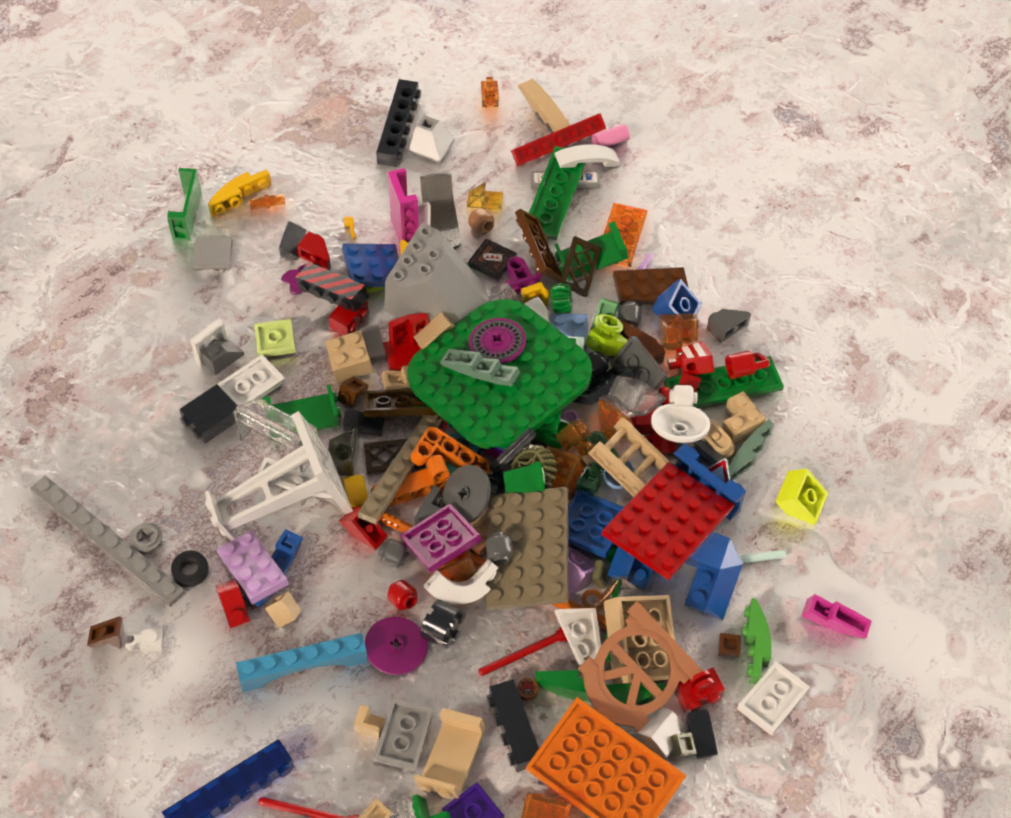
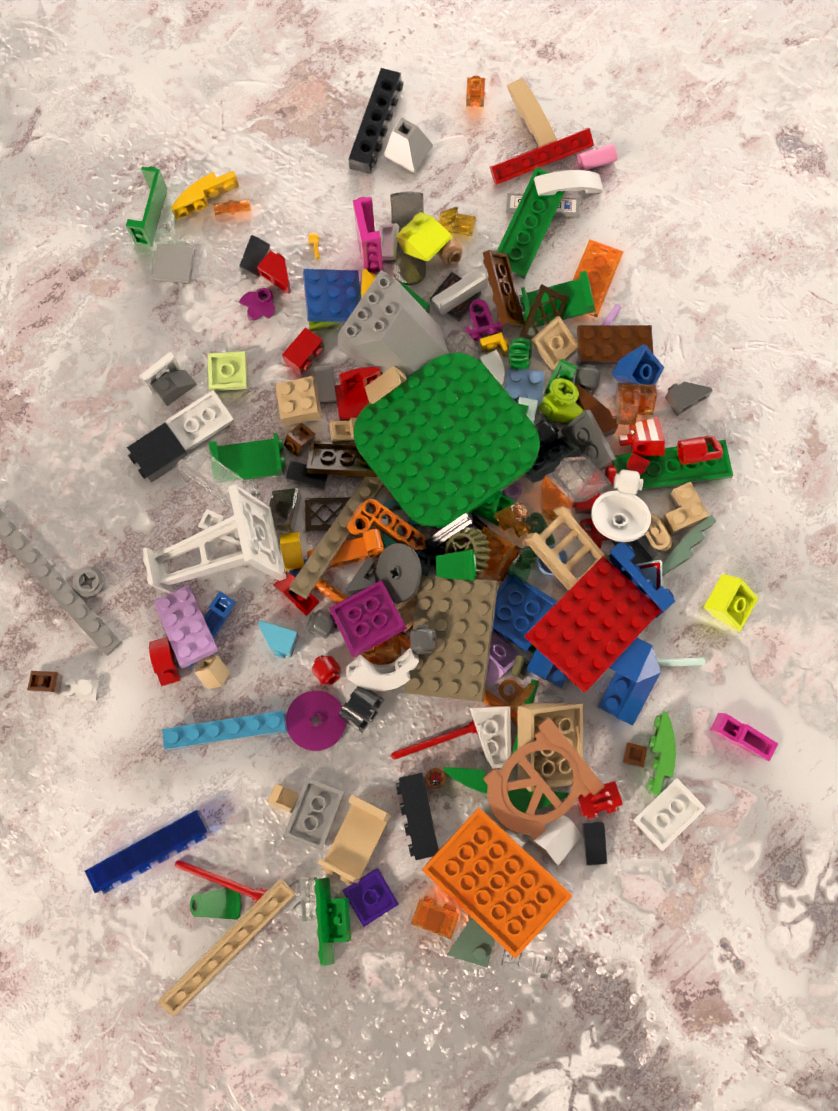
camera: 10 degrees right, 20 degrees up
black tyre [171,550,209,587] -> none
black brick [296,263,369,312] -> none
sand green slope [440,349,520,386] -> none
piece [469,318,526,364] -> none
olive tile [671,732,697,757] -> none
none -> medium azure slope [258,620,299,659]
none -> neon yellow slope [396,212,452,262]
none -> white panel [432,270,488,315]
none -> tan tile [530,316,578,370]

